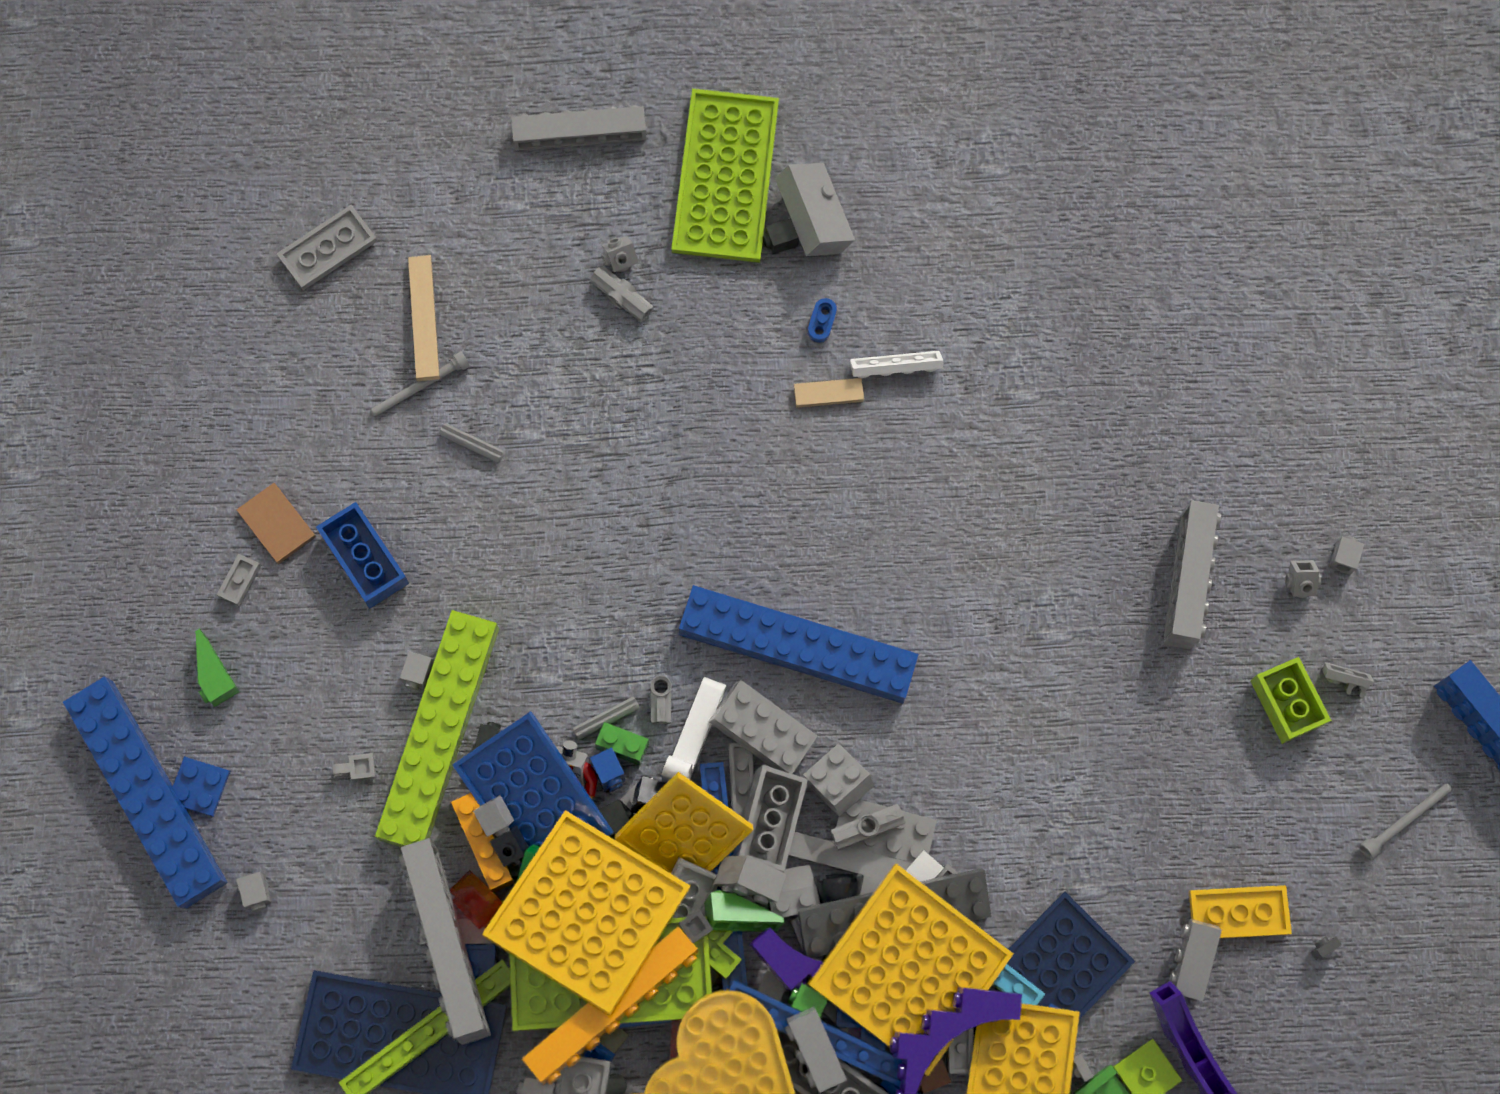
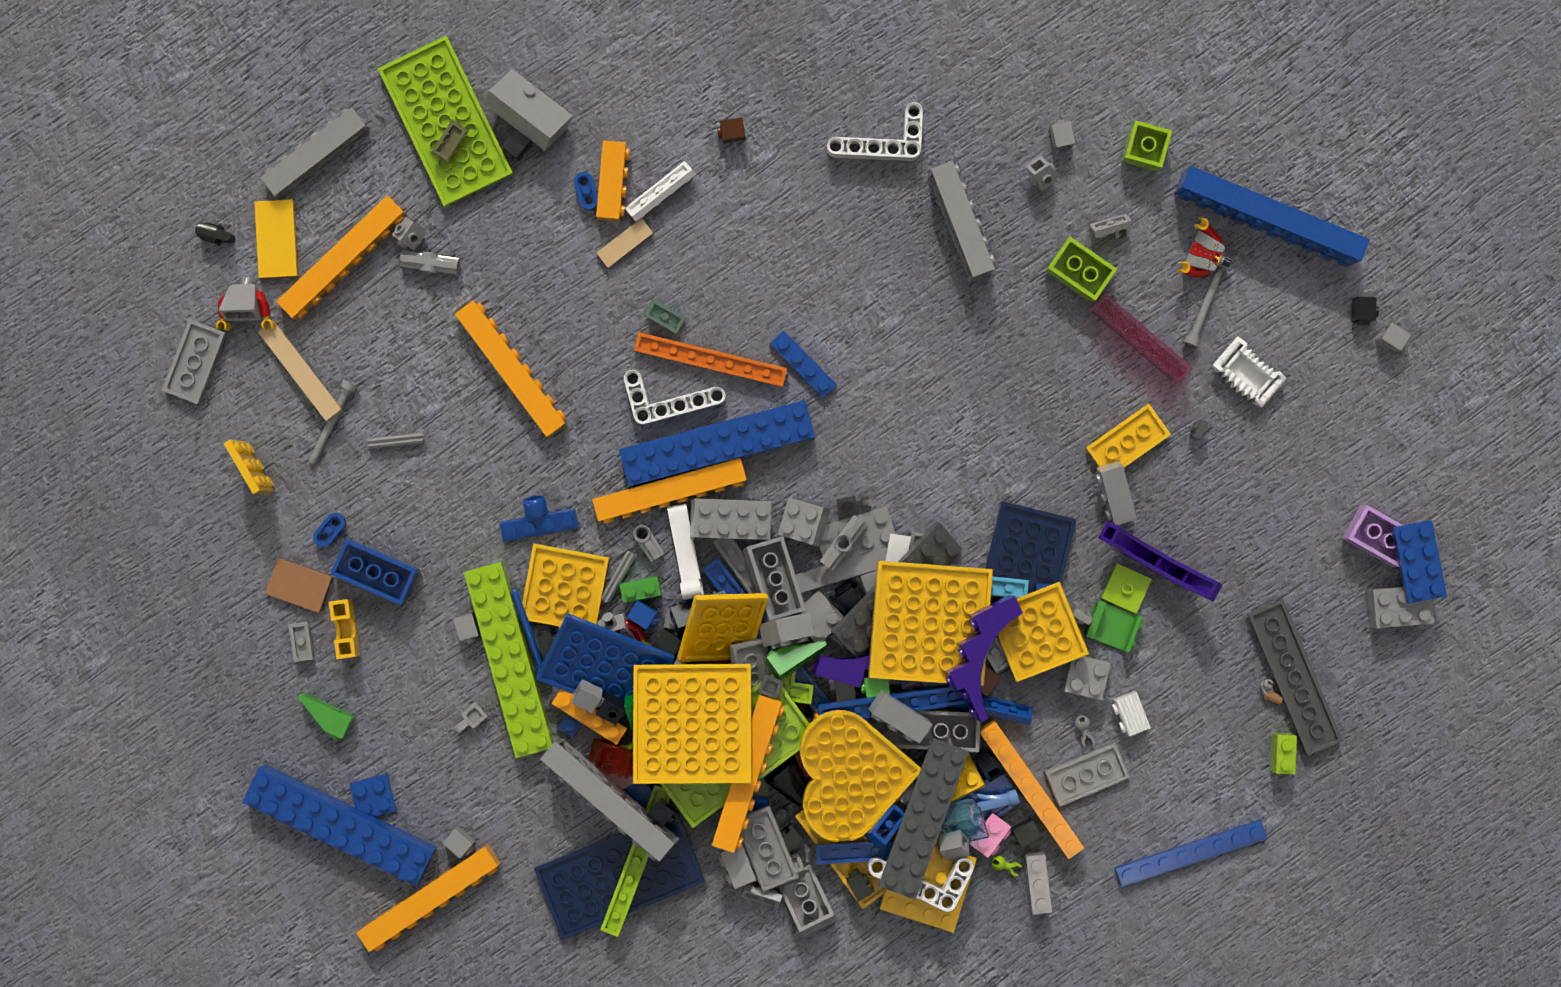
camera: 30 degrees left, 15 degrees up
none -> pearl dark grey arm [195,222,235,246]
none -> light grey torso [216,277,276,331]
none -> yellow plate [223,439,274,495]
none -> yellow tile [254,199,298,279]
none -> light orange brick [276,195,407,320]
none -> blue plate [313,513,346,547]
none -> yellow arch [329,598,360,659]
none -> light orange brick [356,844,500,952]
none -> olive plate [432,120,469,163]
none -> light orange brick [455,300,567,438]
none -> blue plate [499,495,579,542]
none -> blue piece [511,589,543,676]
none -> yellow plate [519,543,609,627]
none -> blue plate [557,713,583,738]
none -> light orange brick [592,458,747,524]
none -> light orange brick [596,141,630,222]
none -> white beam [624,370,726,425]
none -> orange plate [634,332,787,387]
none -> sand green plate [643,298,686,334]
none -> black brick [647,798,677,828]
none -> reddish brown brick [717,117,746,144]
none -> black cone [763,755,808,808]
none -> blue plate [770,330,837,398]
none -> white beam [827,102,923,161]
none -> clear smoke plate [836,496,871,518]
none -> clear pink brick [1089,293,1193,384]
none -> lime brick [1121,120,1172,172]
none -> torso [1176,217,1232,278]
none -> white piece [1212,336,1287,408]

